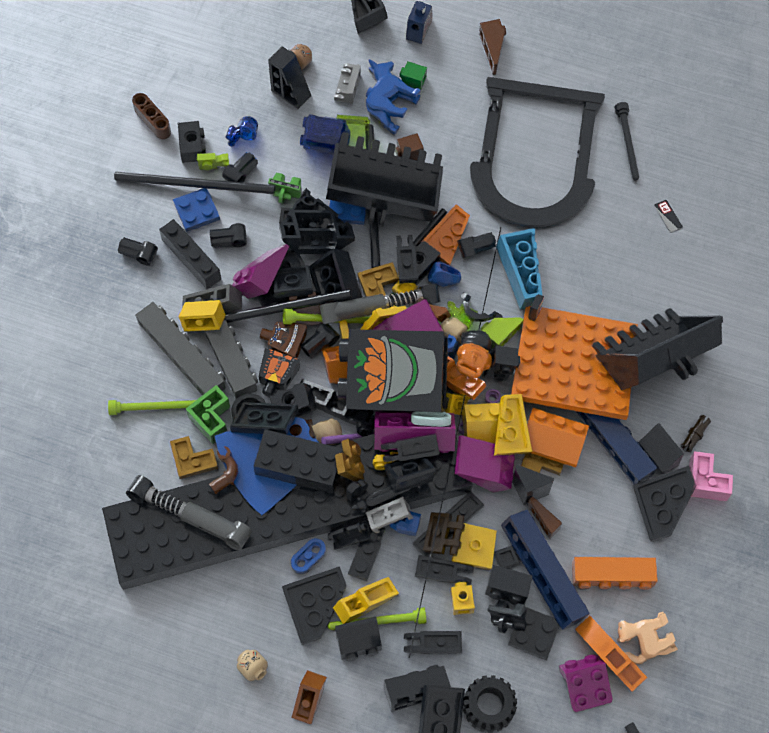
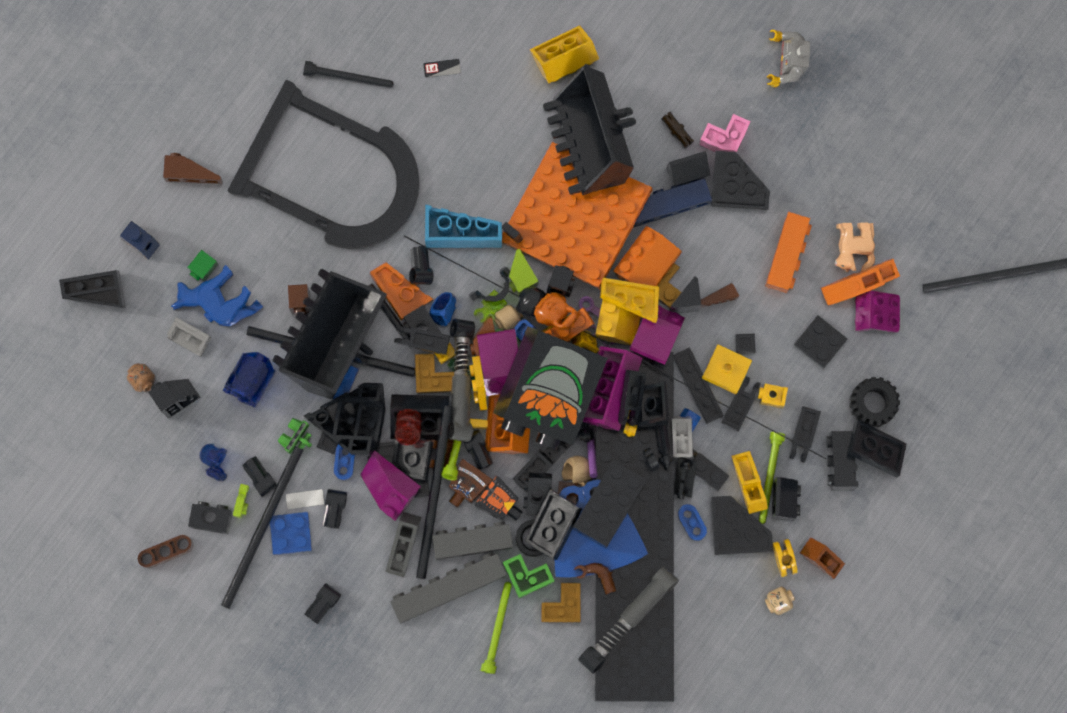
camera: 75 degrees left, 15 degrees up
black brick [159,219,222,289] -> none
yellow brick [178,300,225,331] -> none
pearl gold plate [335,439,365,481] -> none
clear neon green piece [336,114,370,125] -> none
light aqua tile [411,411,451,427] -> none
dark brown plate [423,512,465,556] -> none
black brick [485,565,533,605] -> none
black hips [487,600,527,634] -> none
dark blue brick [501,509,590,630] -> none
none -> white sticker [286,489,324,509]
none -> blue plate [334,444,355,480]
none -> clear red wheel [395,409,422,446]
none -> yellow slope [530,25,599,84]
none -> yellow head [773,539,798,577]

